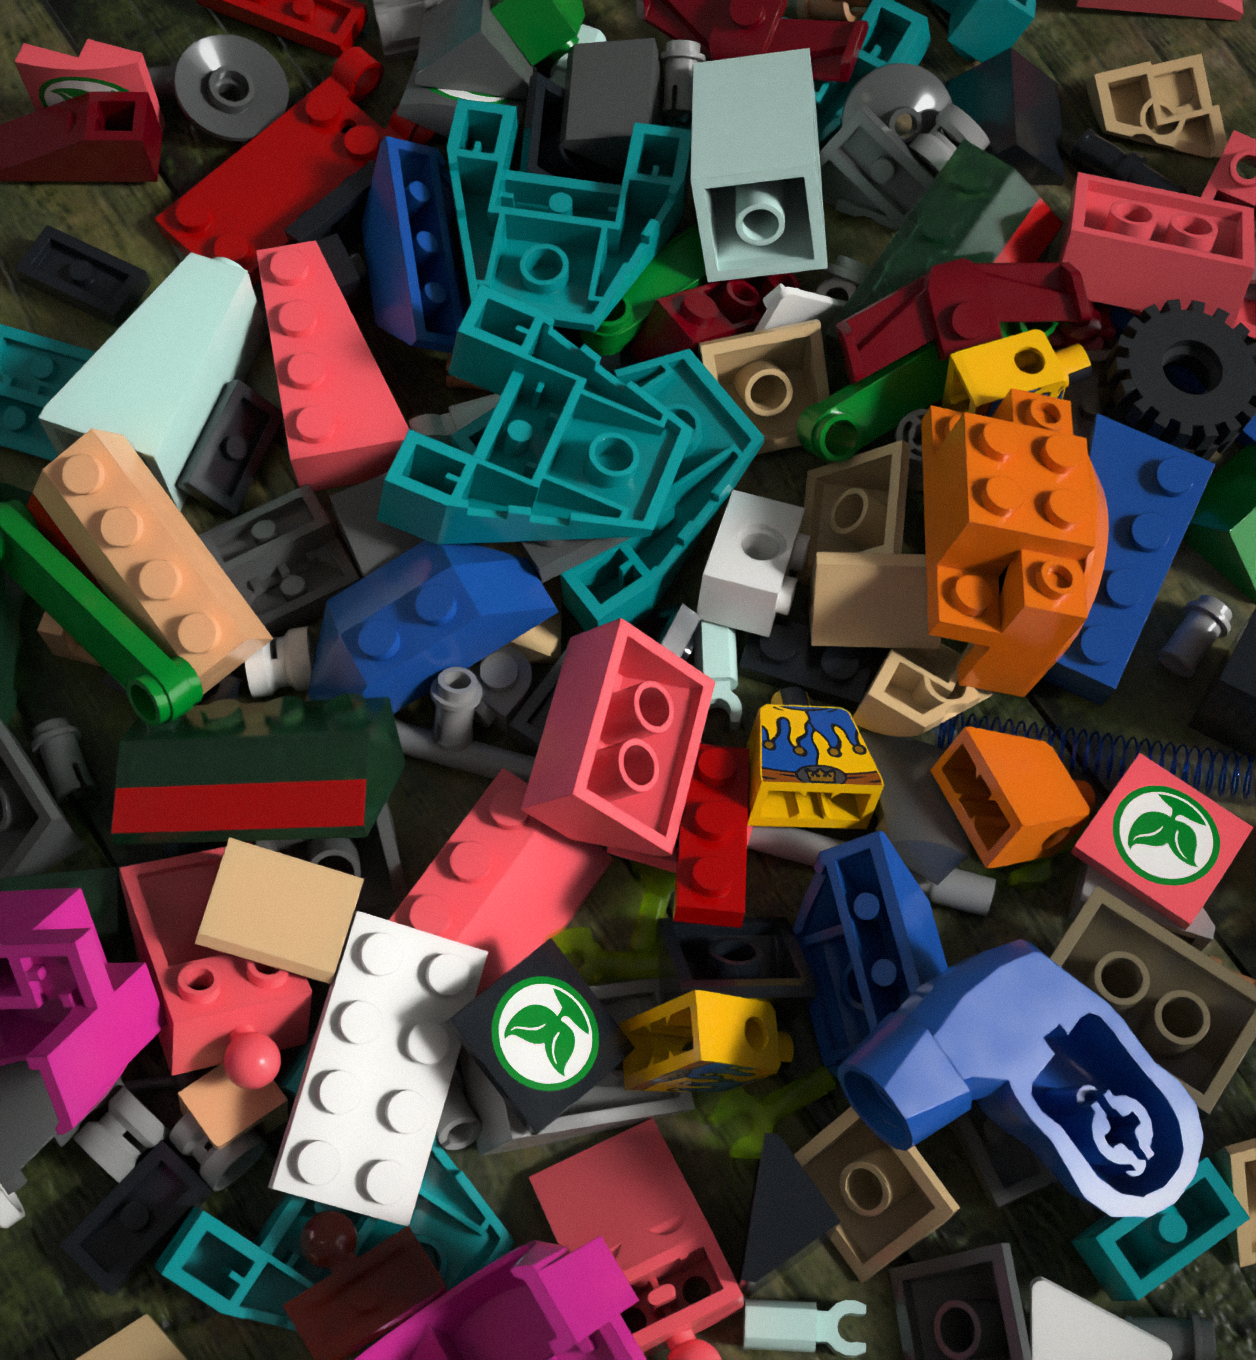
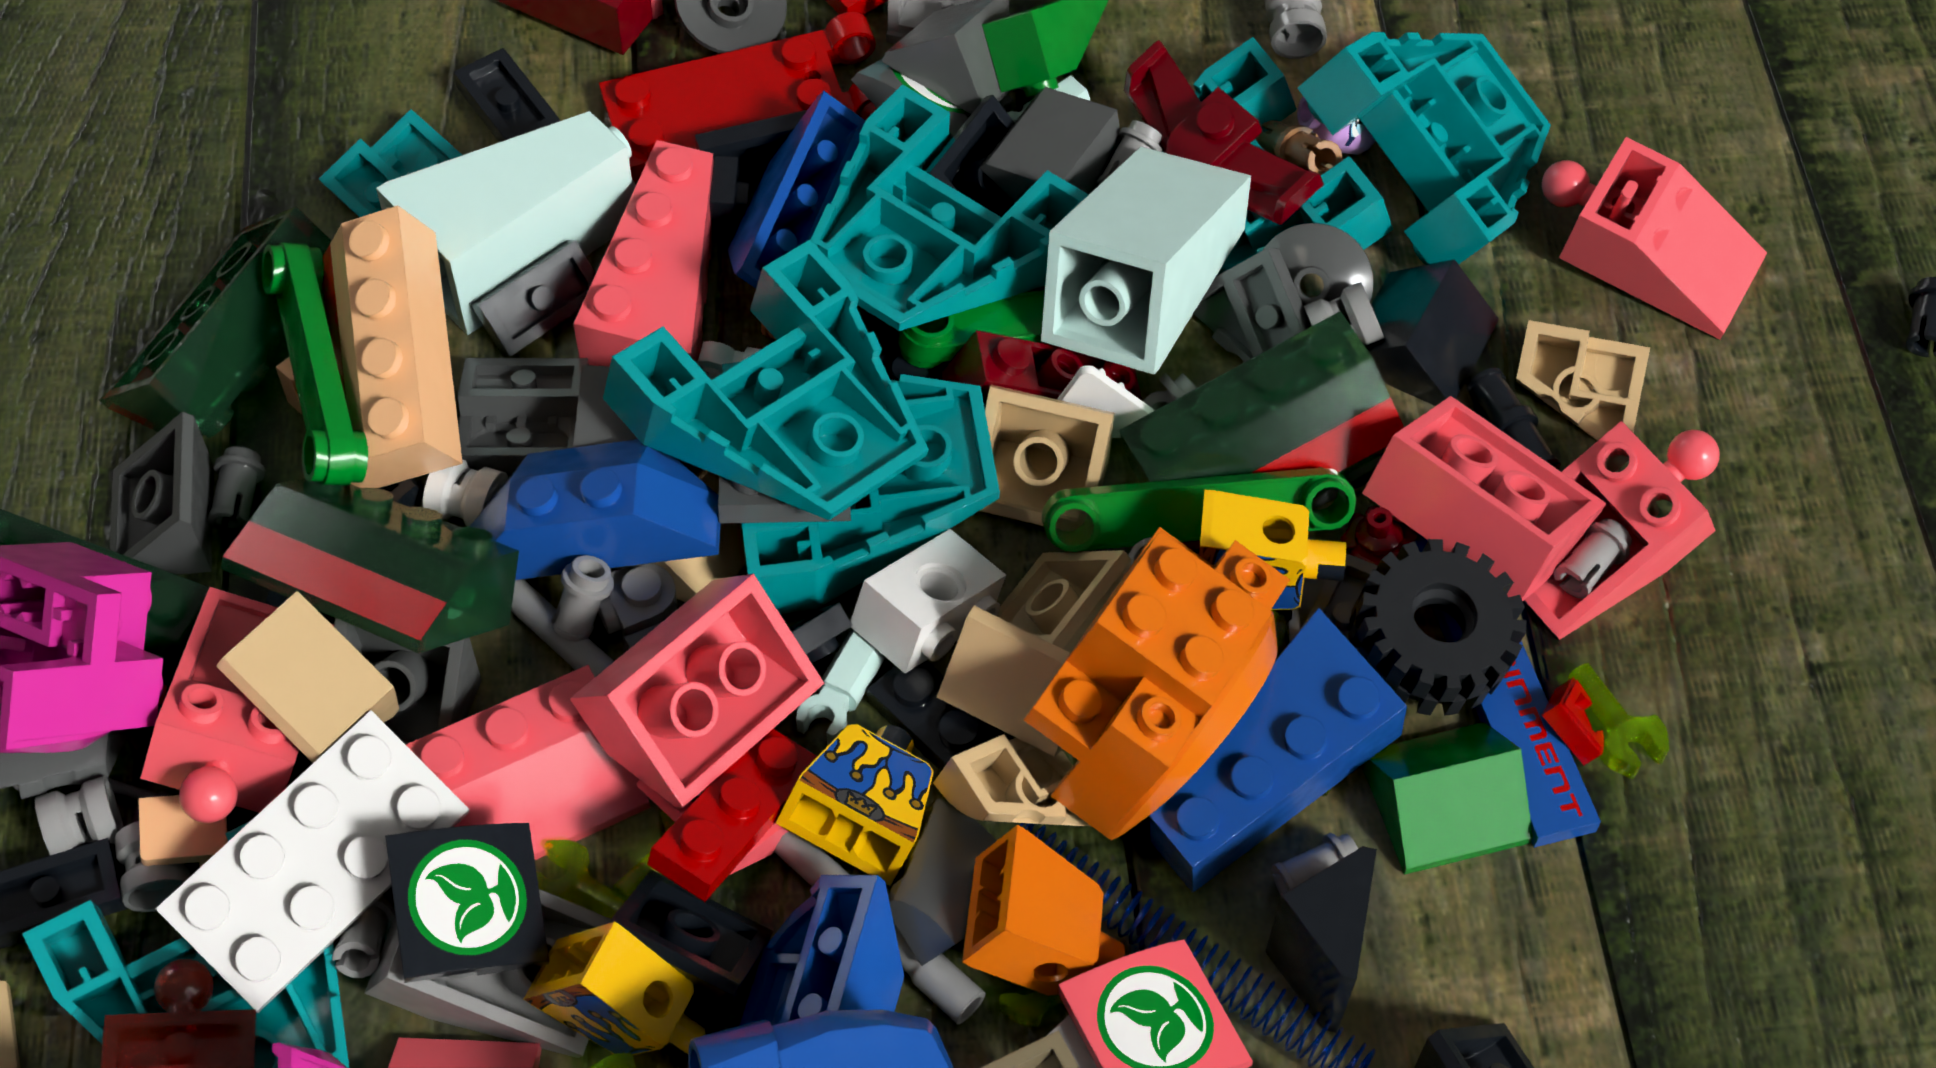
camera: 25 degrees right, 10 degrees down
dark red plate [835,258,1091,385] -> none

